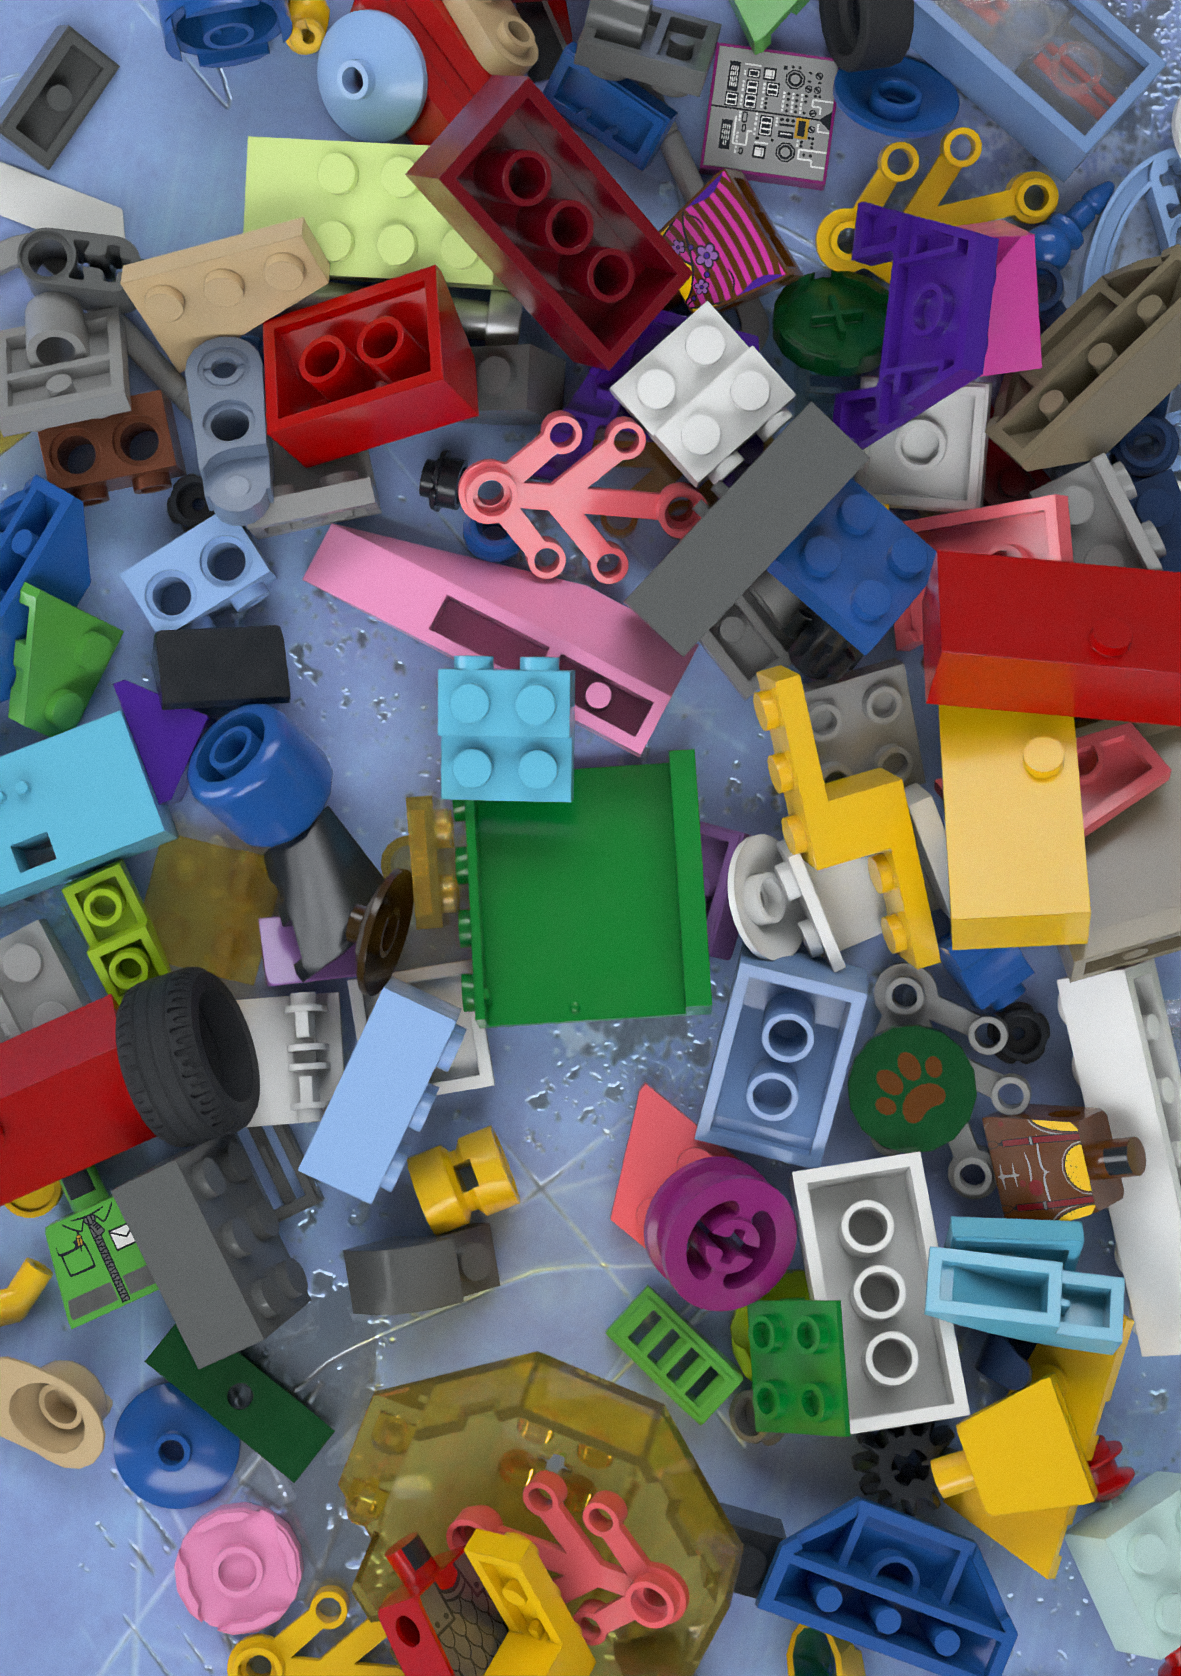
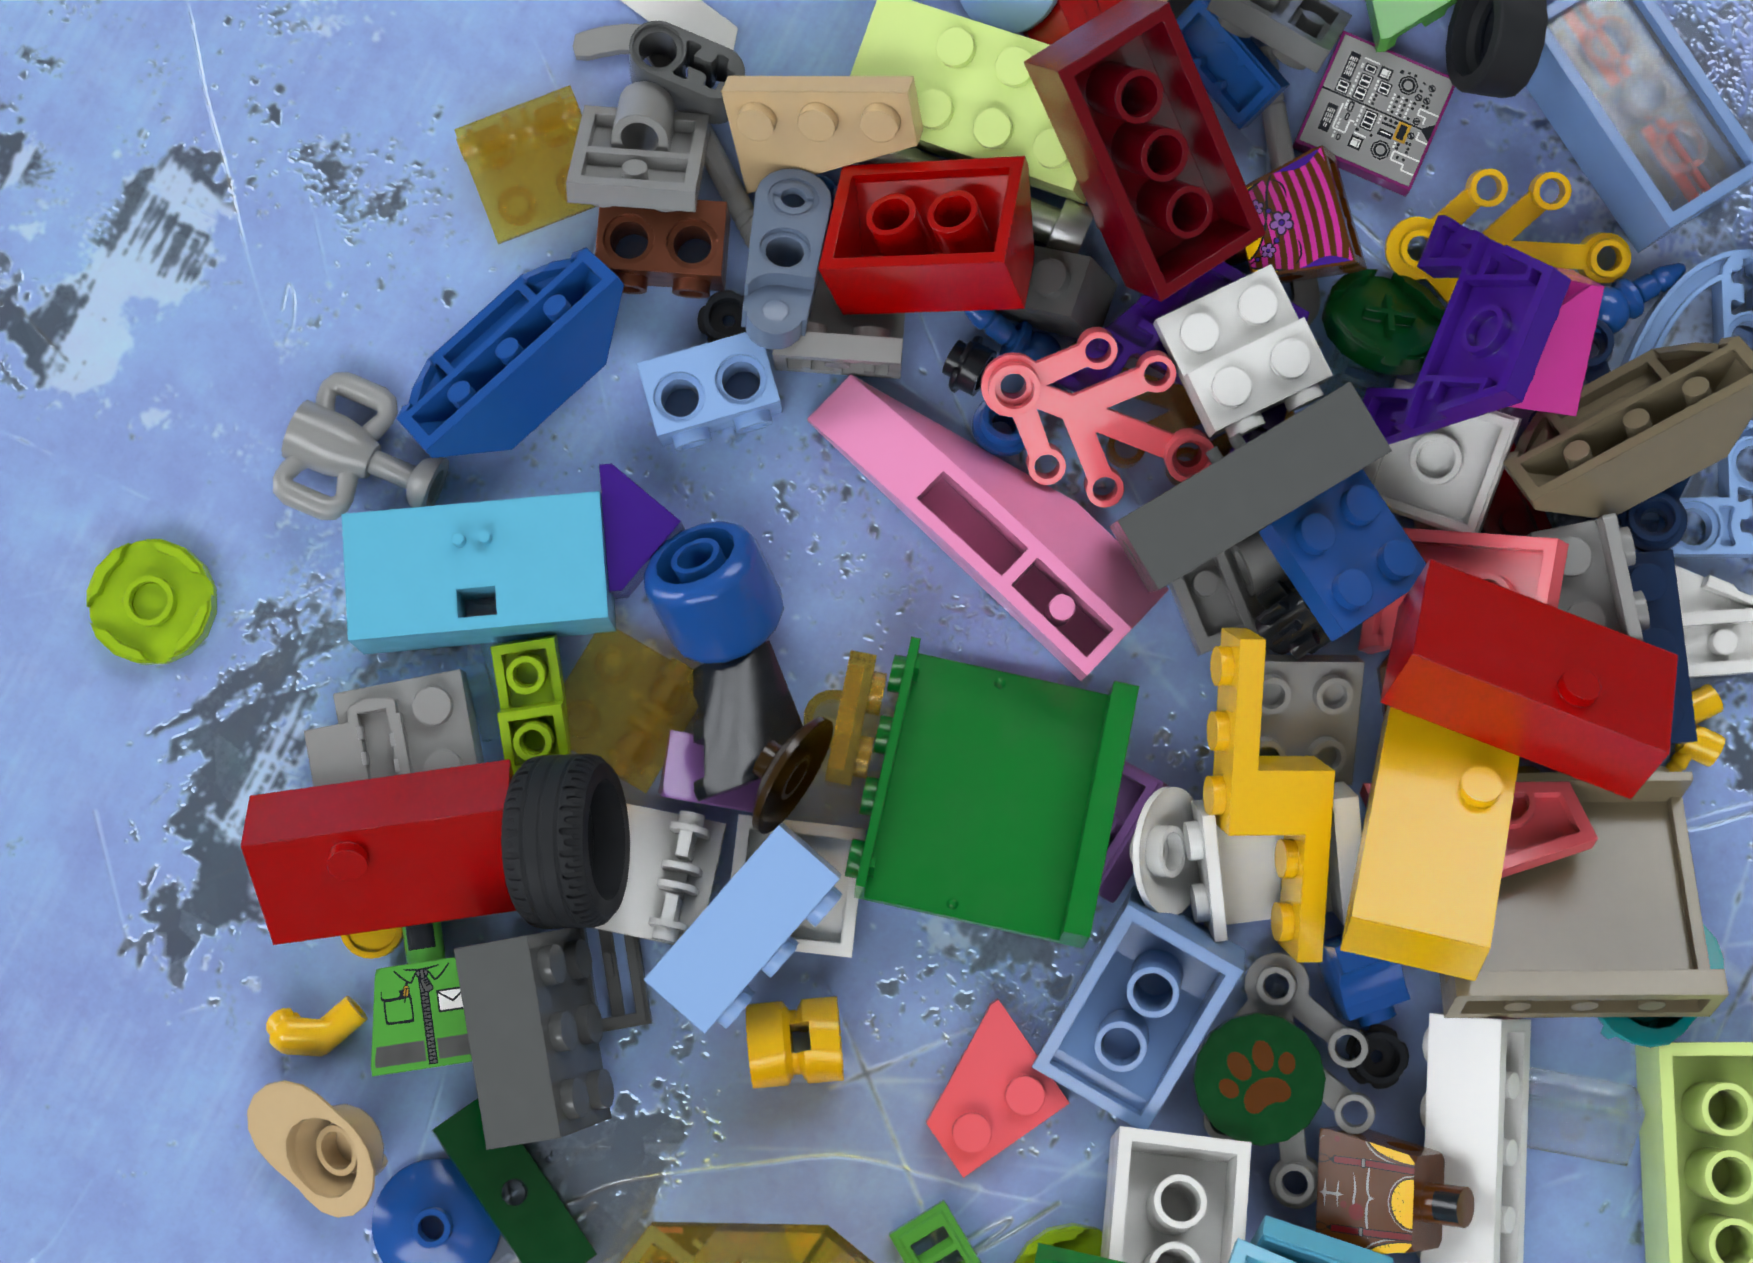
camera: 20 degrees right, 5 degrees down
bright green wing [8,582,124,737] -> none
black slope [151,625,291,710] -> none
dark grey brick [343,1223,500,1315] -> none
medium azure plate [438,655,576,802] -> none
magenta wheel [644,1156,797,1311] -> none
blue dish [833,57,960,138] -> none
none -> blue bar [964,310,1062,361]

